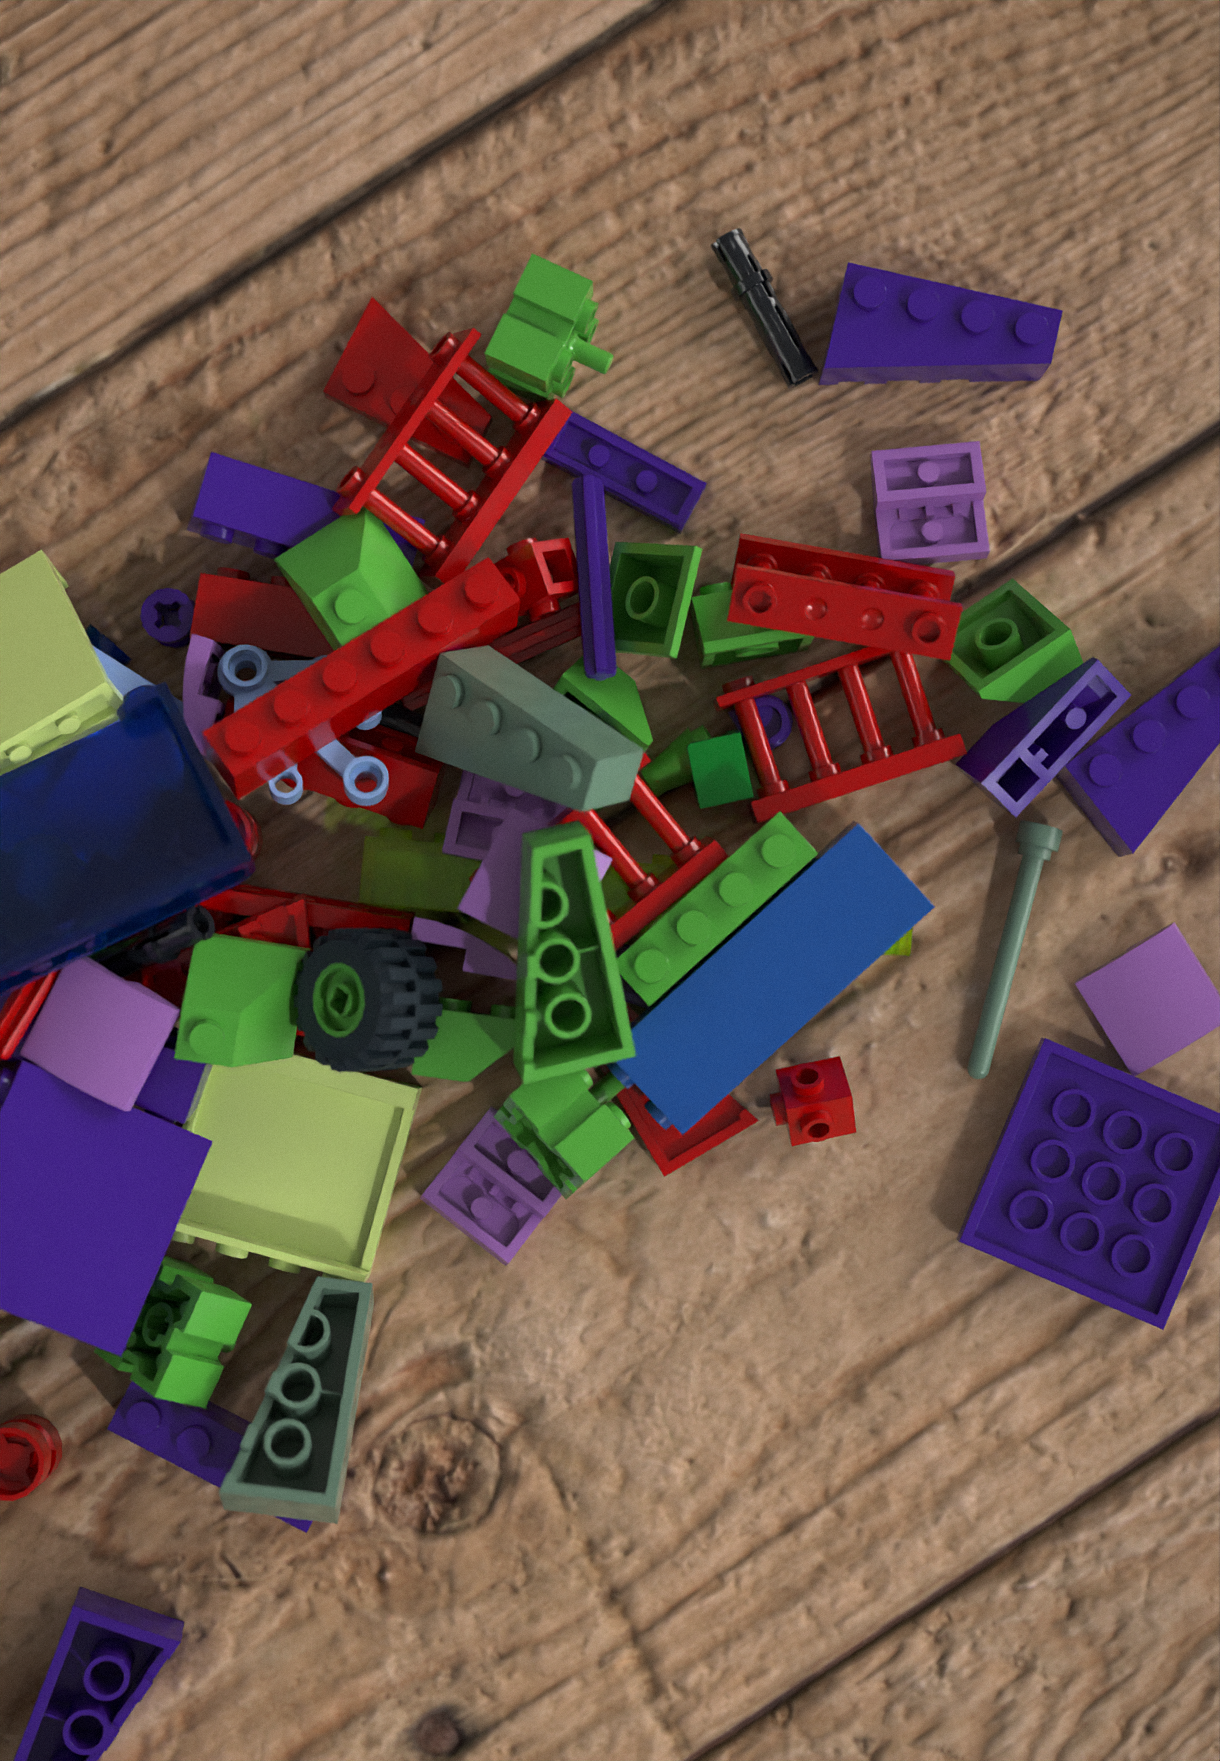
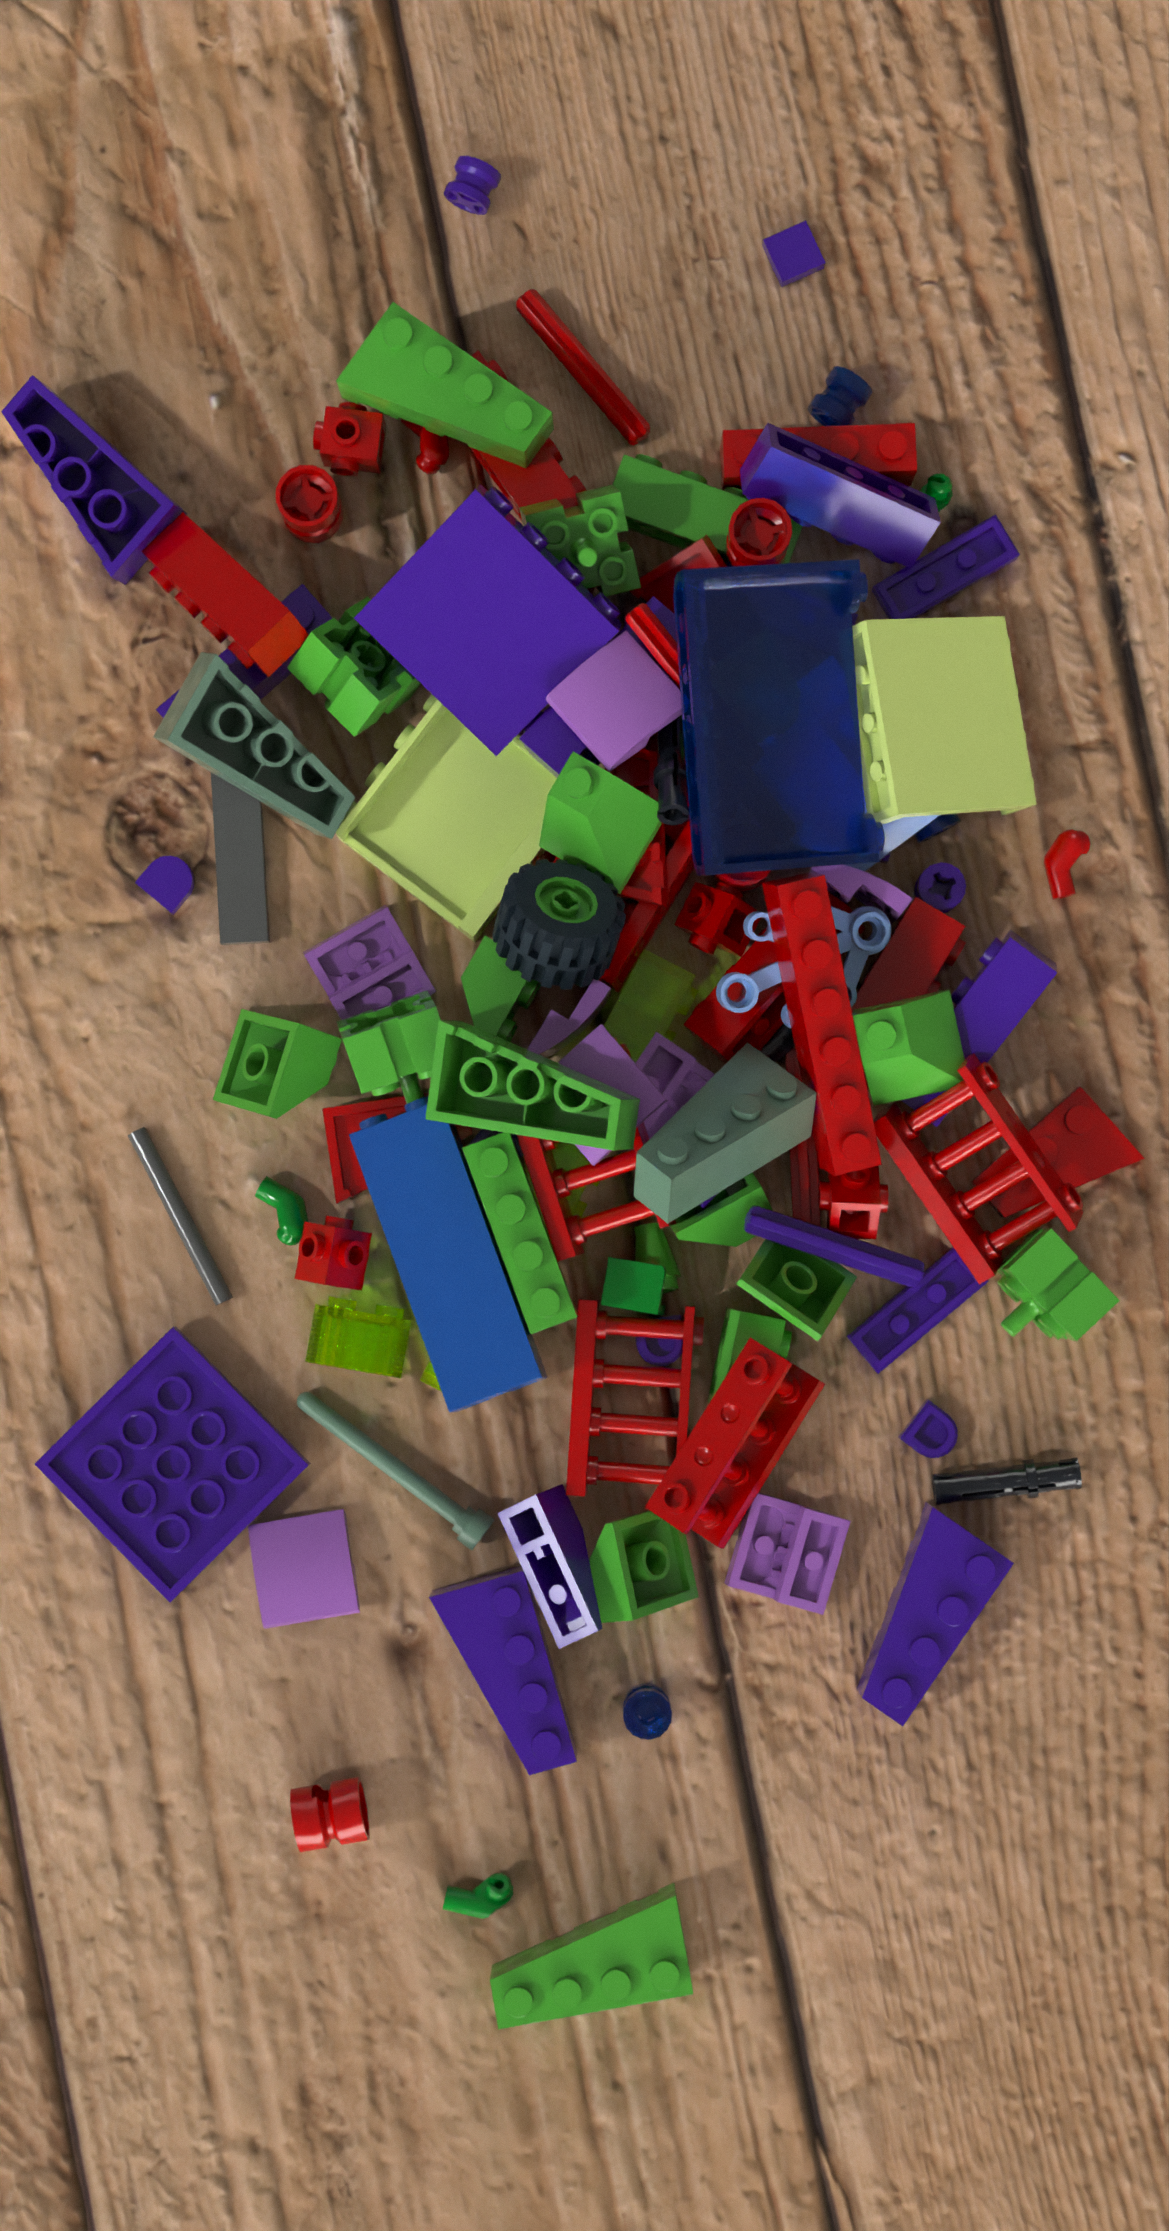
camera: 115 degrees right, 0 degrees up
none -> dark grey bar [128,1127,233,1306]
none -> dark purple tile [135,856,195,915]
none -> red brick [141,512,309,678]
none -> dark grey tile [211,772,270,945]
none -> bright green slope [213,1009,342,1119]
none -> green arm [255,1176,309,1246]
none -> clear neon green brick [305,1296,414,1378]
none -> clear blue wheel [623,1683,672,1740]
none -> red brick [674,882,761,957]
none -> dark purple tile [898,1399,958,1458]
none -> red arm [1043,829,1091,900]

